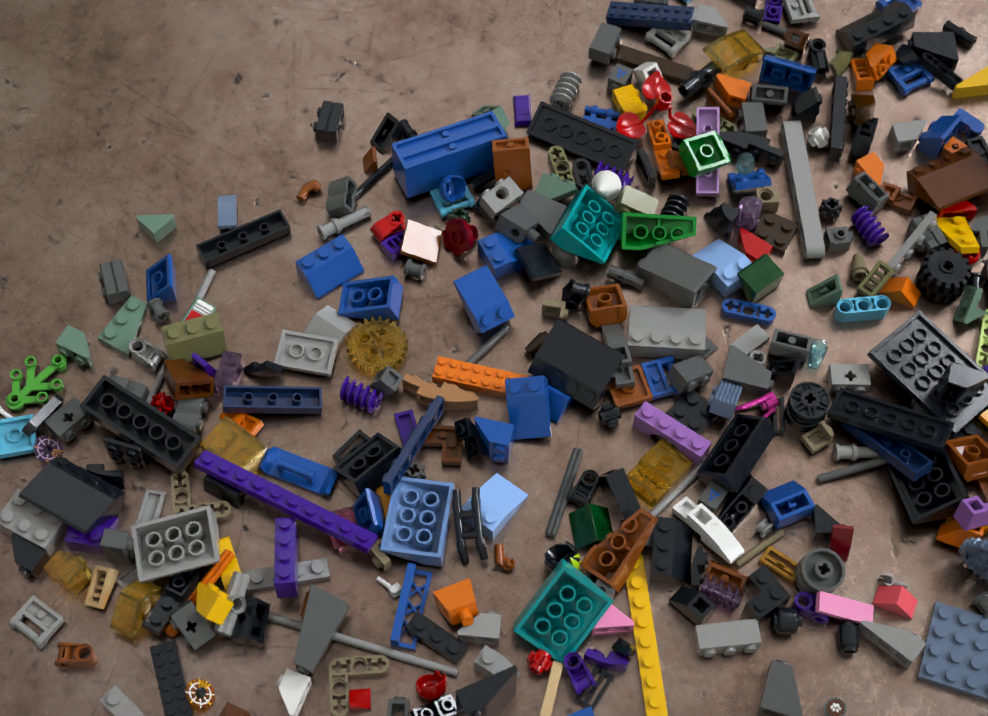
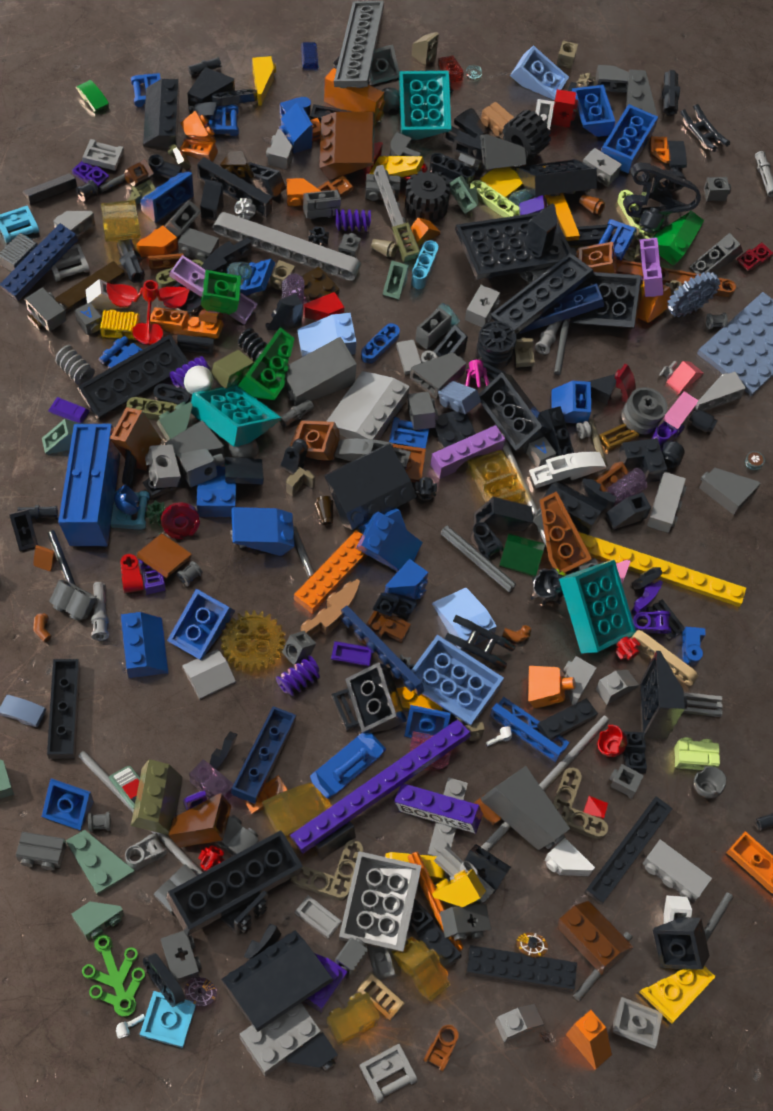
camera: 70 degrees left, 0 degrees up
light grey plate [274,329,339,377] -> none
dark green slope [737,254,784,303] -> none

